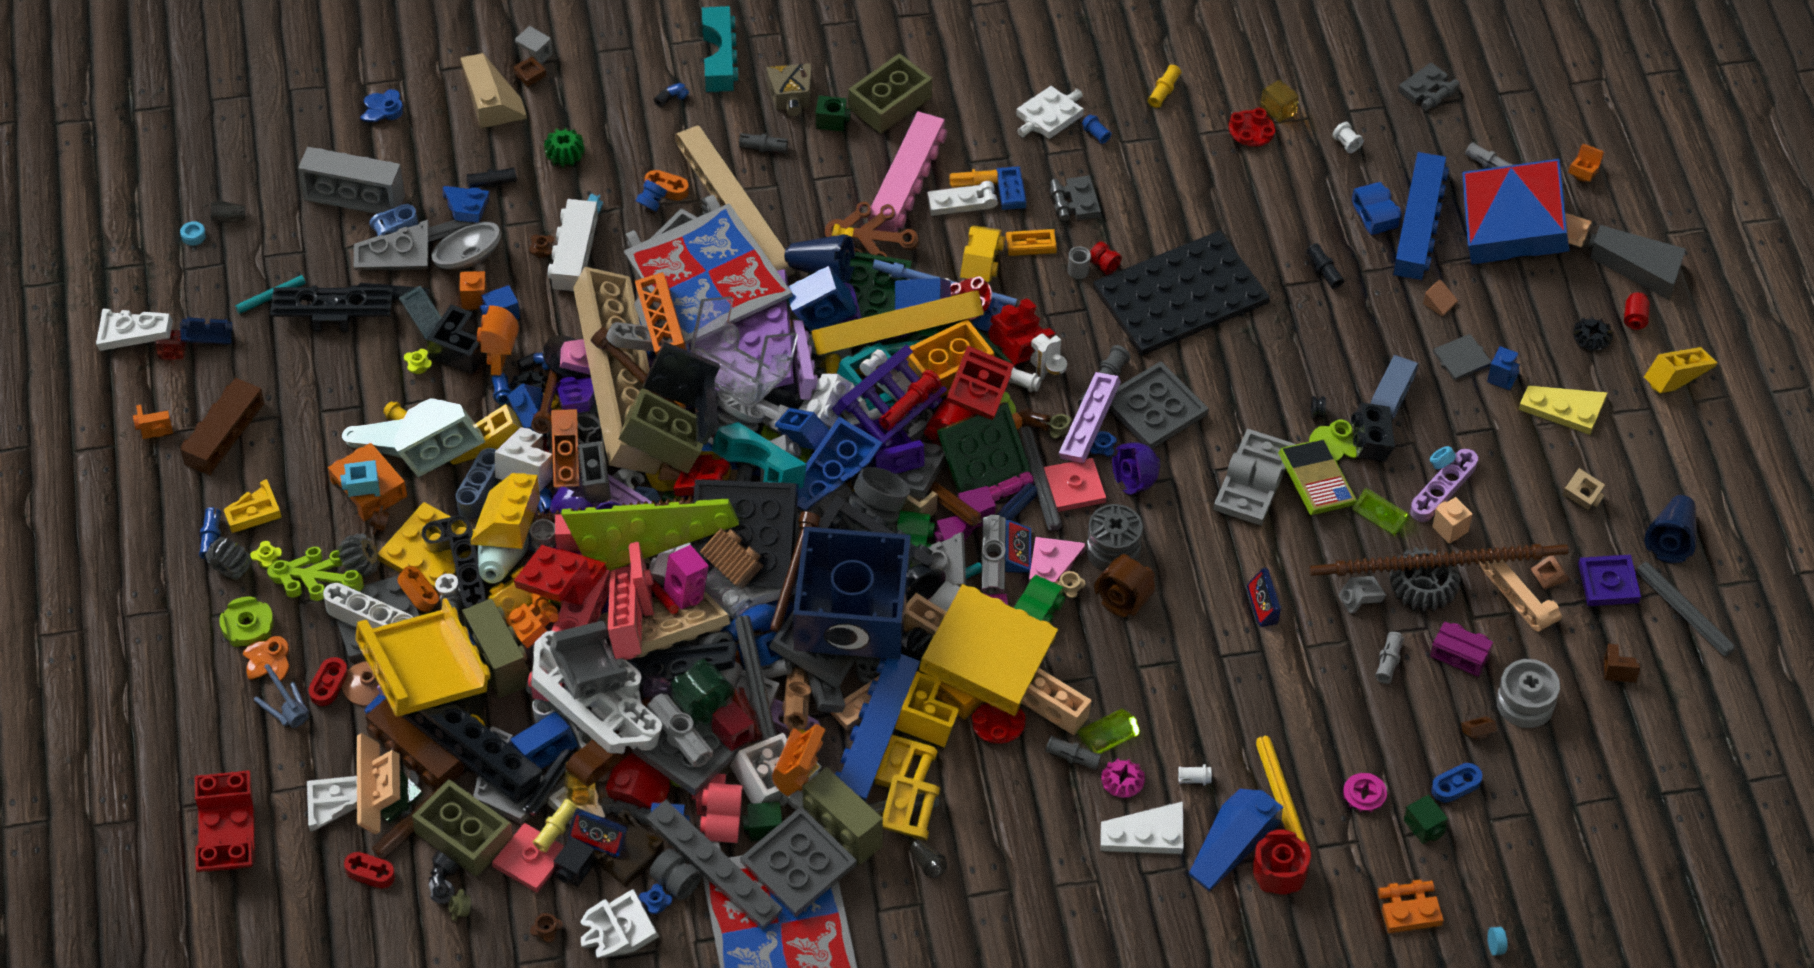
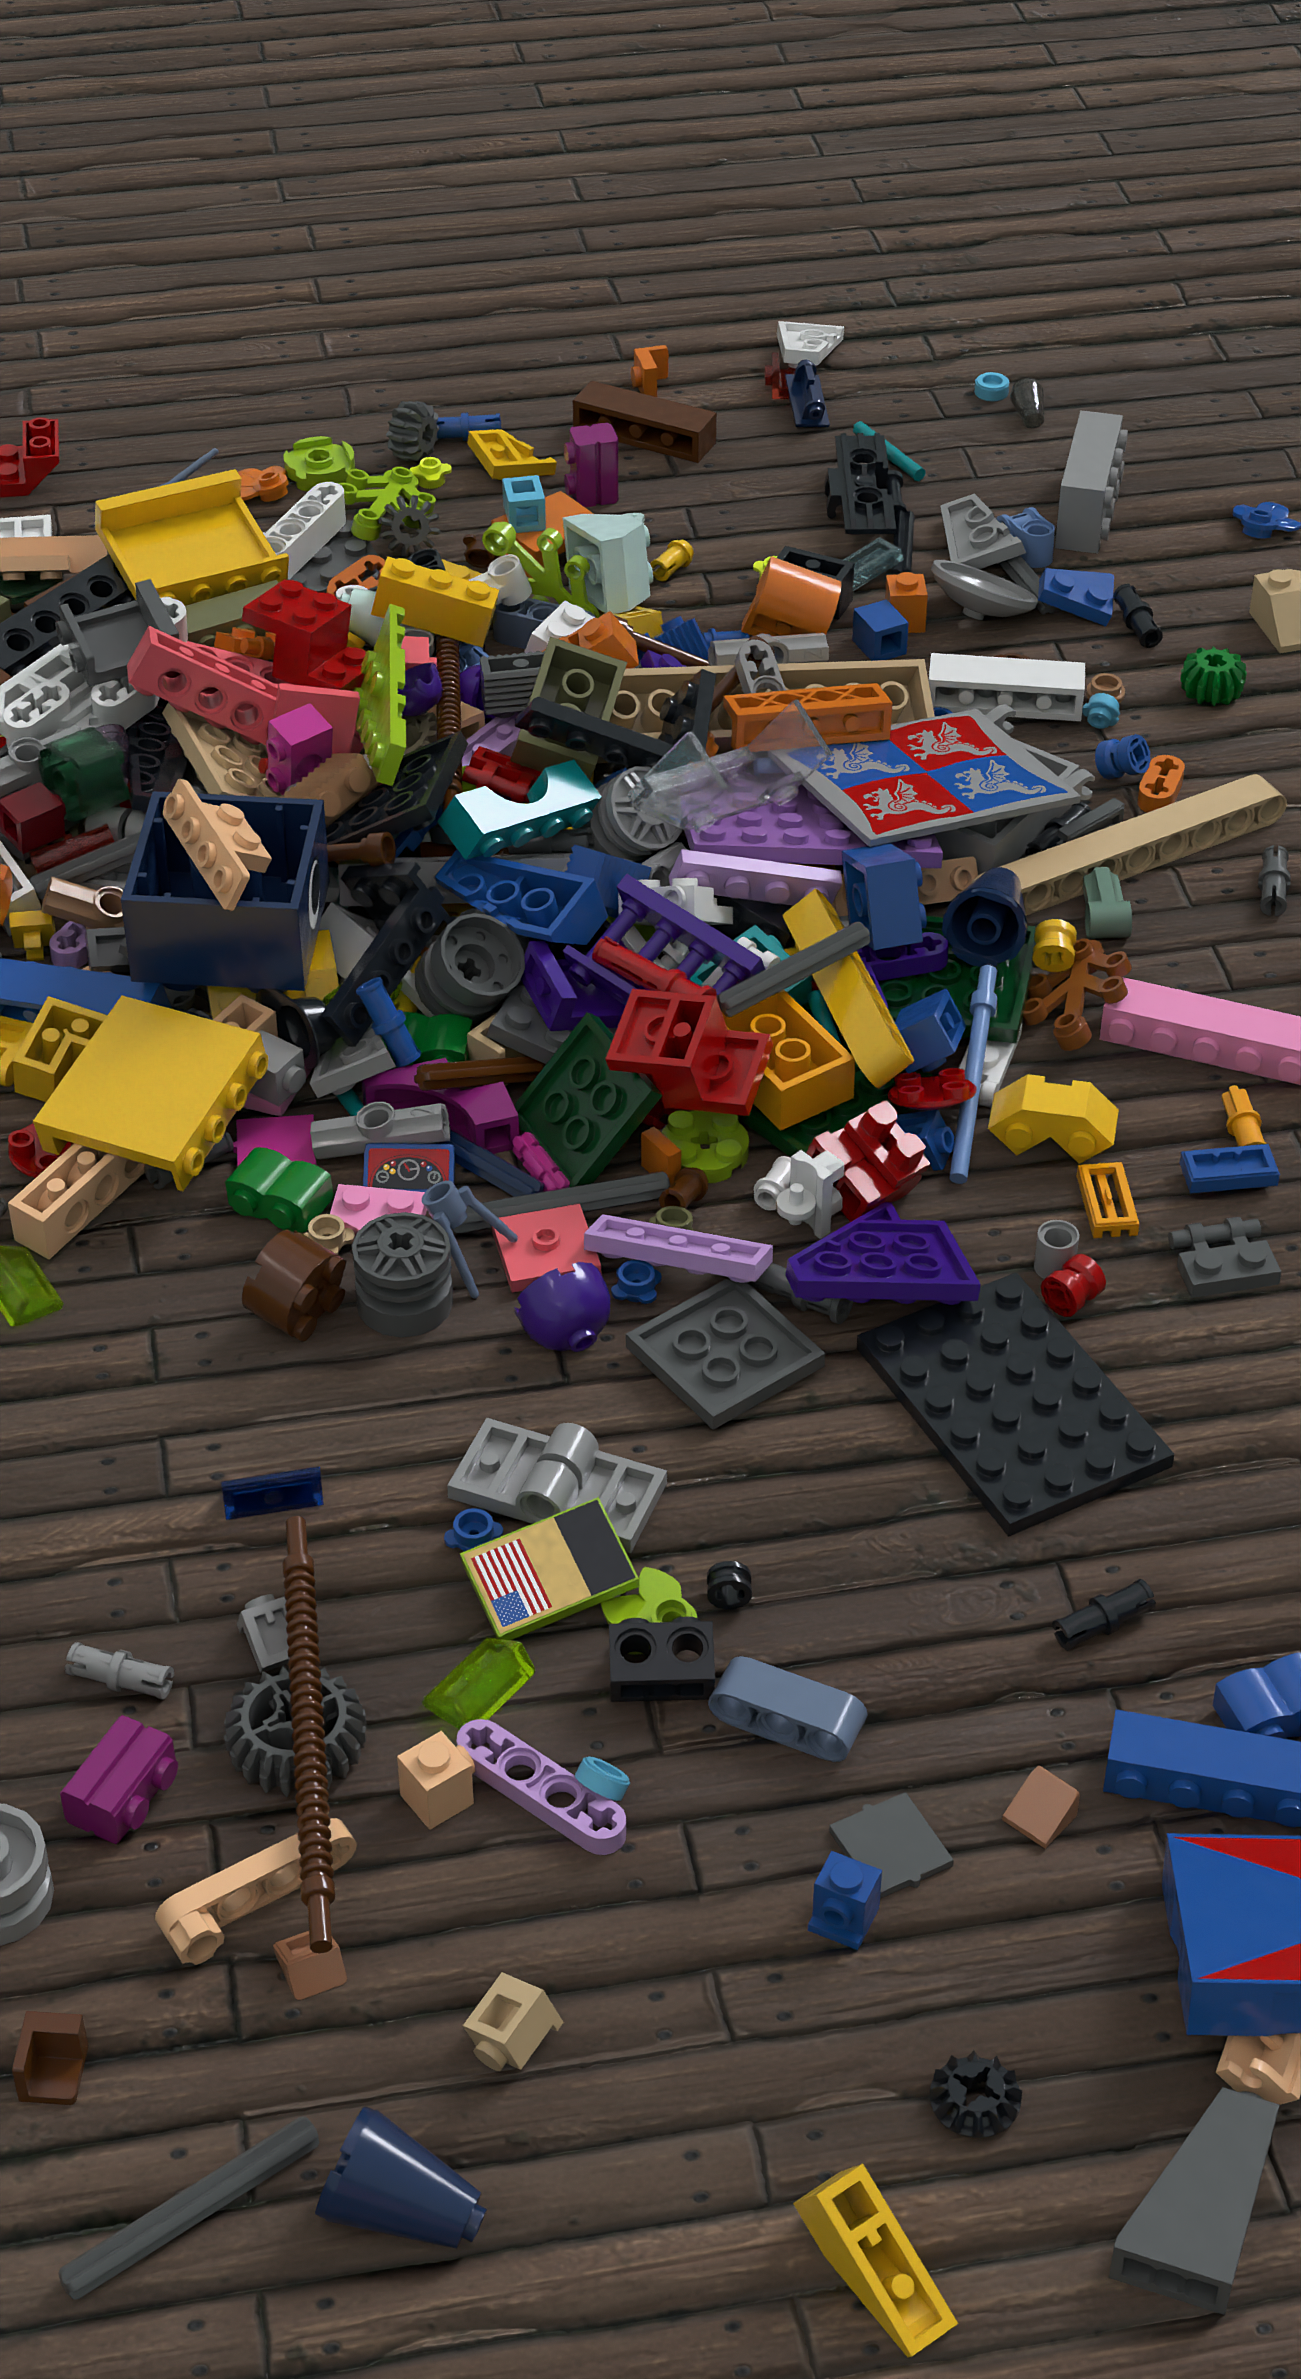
camera: 90 degrees right, 10 degrees down
white plate [927,181,998,216] -> none
light yellow wing [1519,386,1607,435] -> none
dark purple plate [1578,555,1641,606] -> none
red brick [1624,292,1650,330] -> none
none -> light nougat bracket [163,779,272,911]
none -> blue pin [356,977,422,1067]
none -> sand blue plant [421,1180,518,1299]
none -> blue plate [444,1508,503,1552]
none -> white piece [469,554,532,606]
none -> lime plant [482,522,600,618]
none -> magenta brick [564,423,619,507]
none -> light grey piece [708,633,829,666]
none -> dark grey axle [717,922,870,1017]
none -> dark purple wing [785,1202,981,1305]
none -> sand green piece [1082,867,1132,939]
none -> medium nougat plate [1086,673,1125,703]

